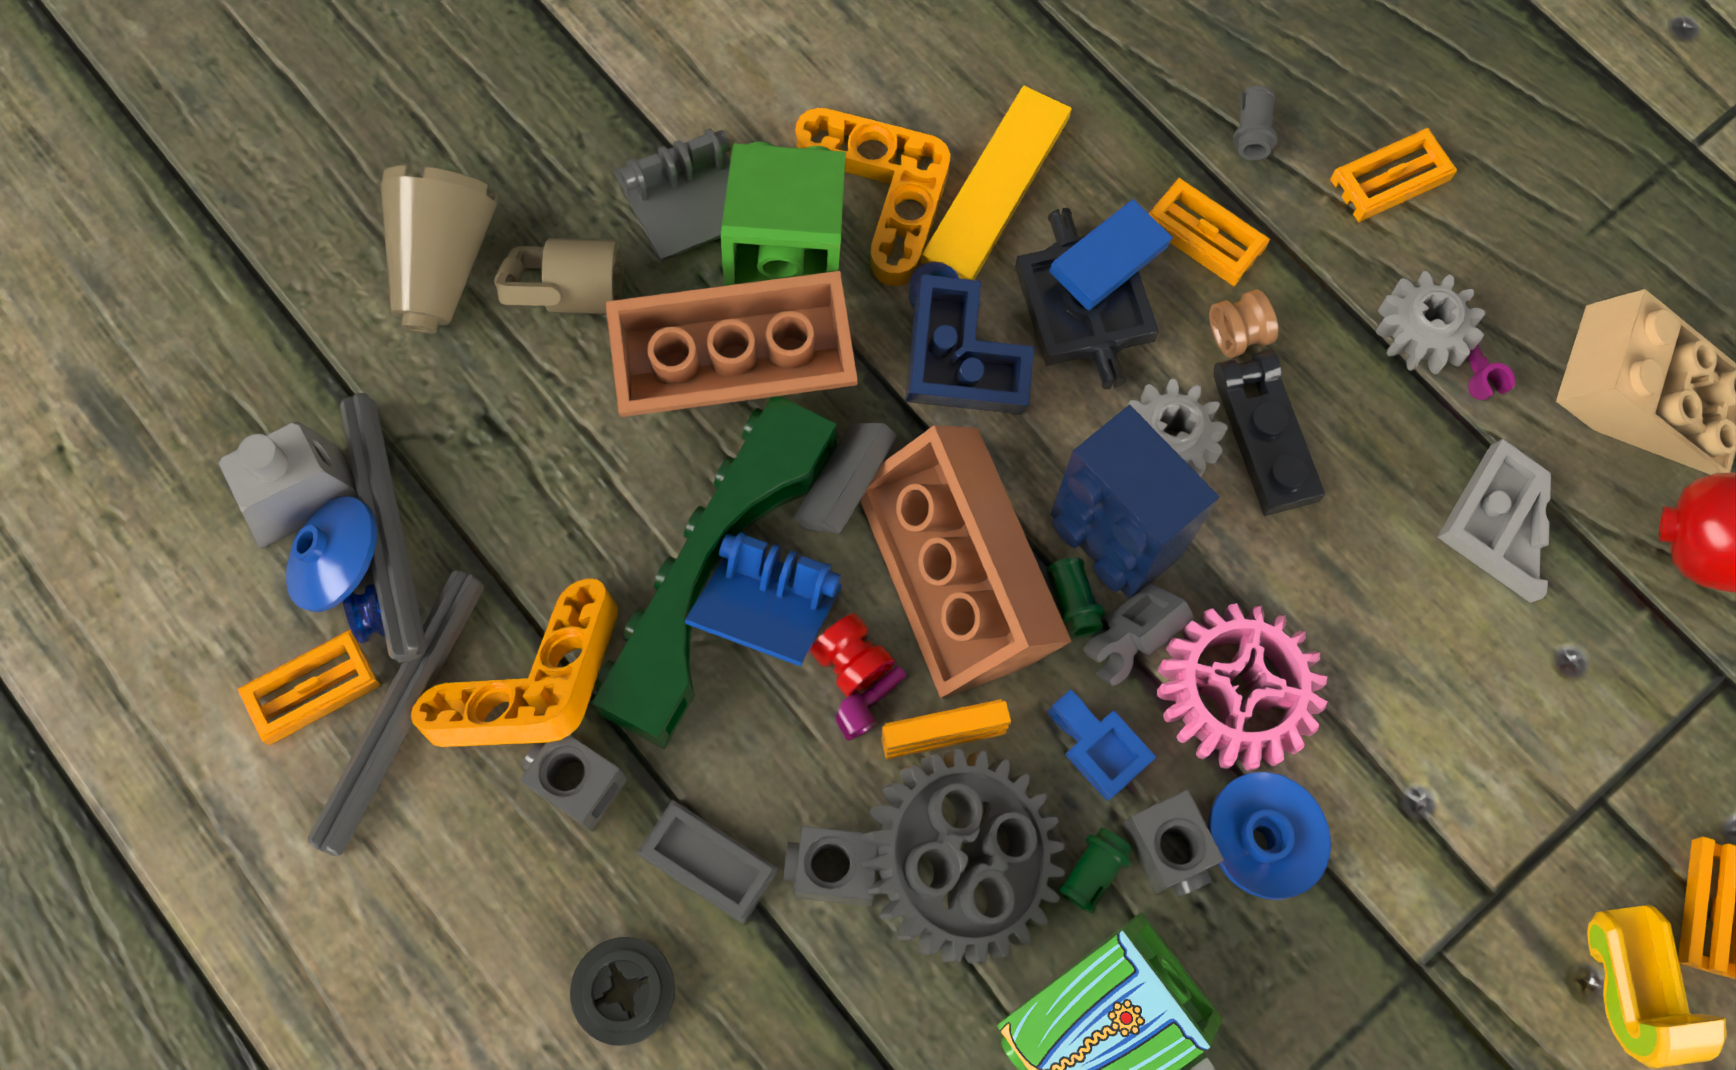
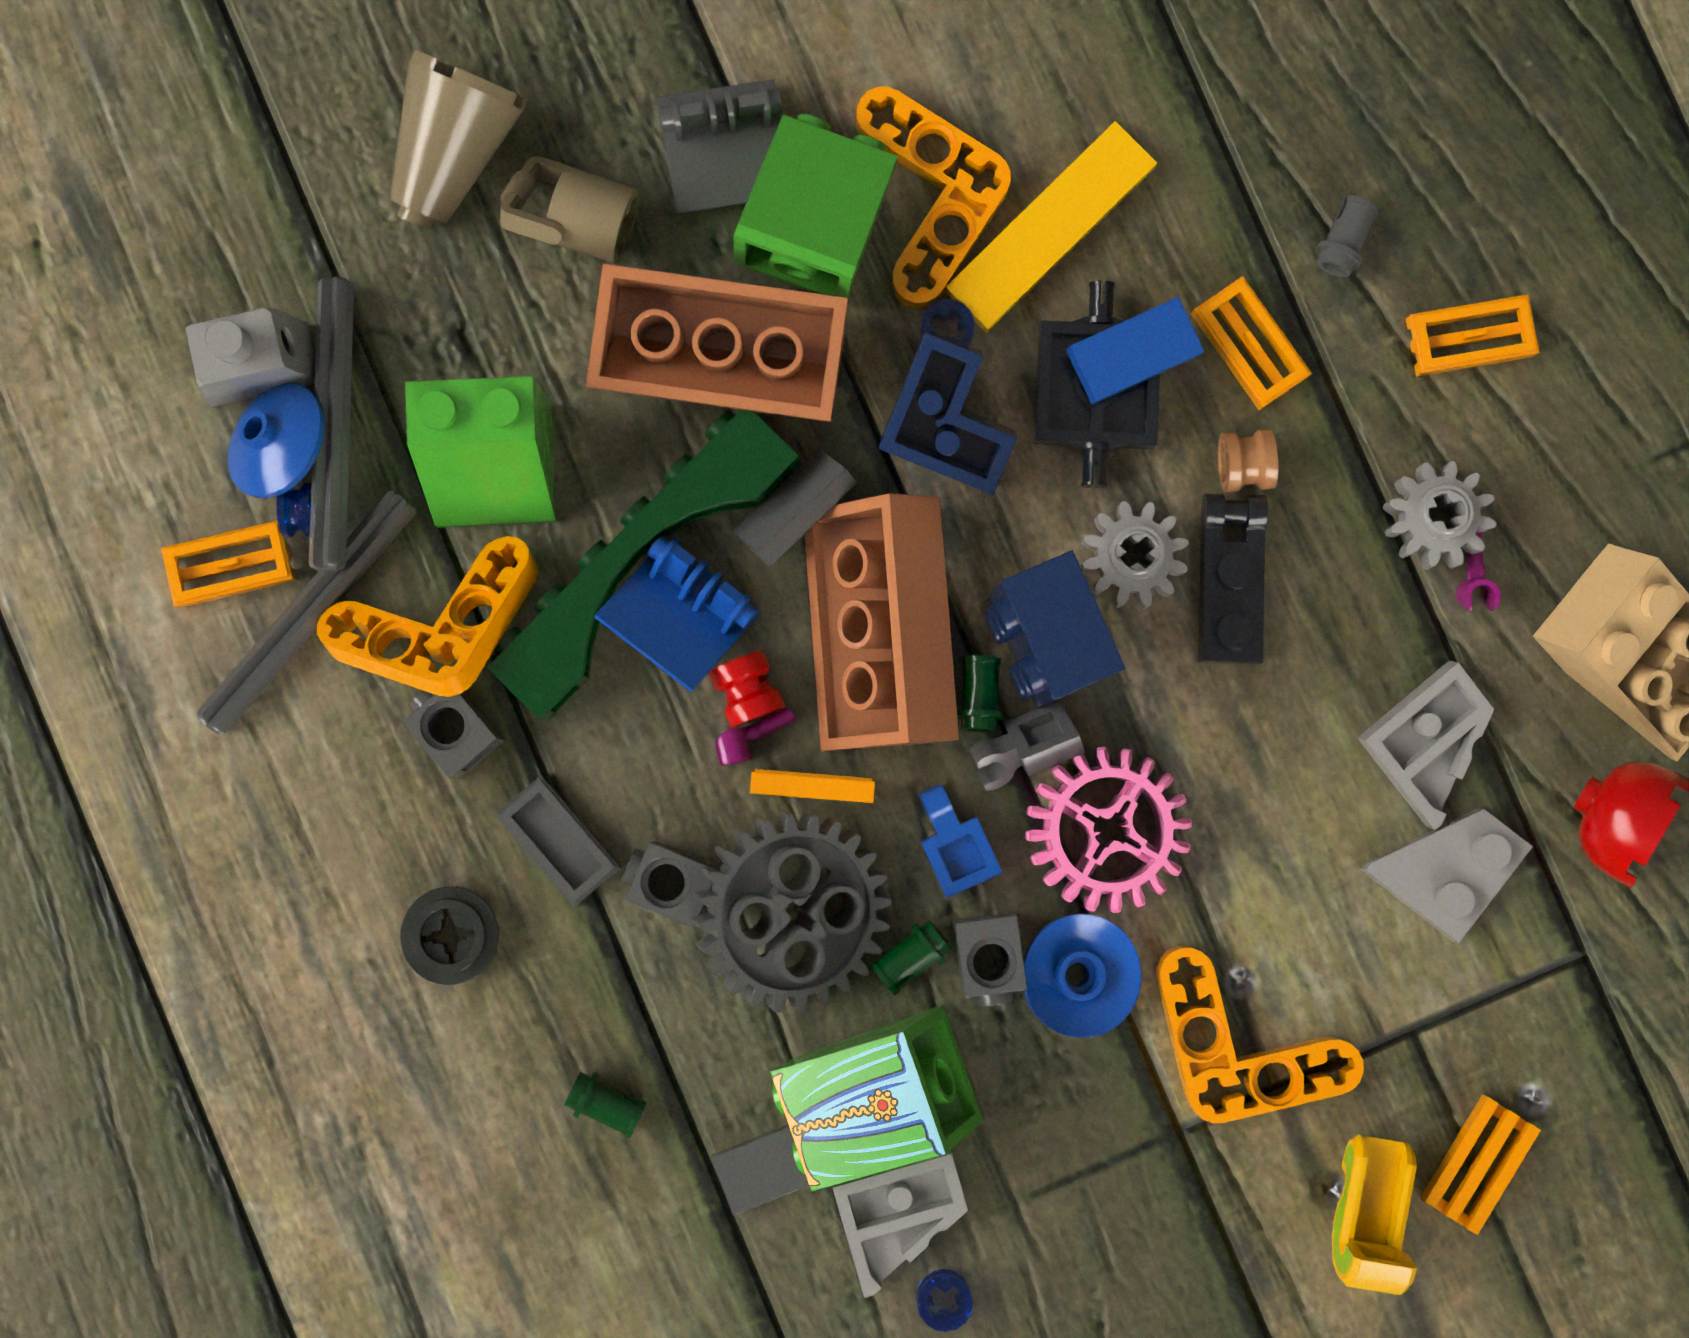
camera: 15 degrees right, 15 degrees up
none -> bright green slope [405,376,557,528]
none -> light orange beam [1156,946,1364,1123]
none -> light grey wing [1360,809,1533,943]

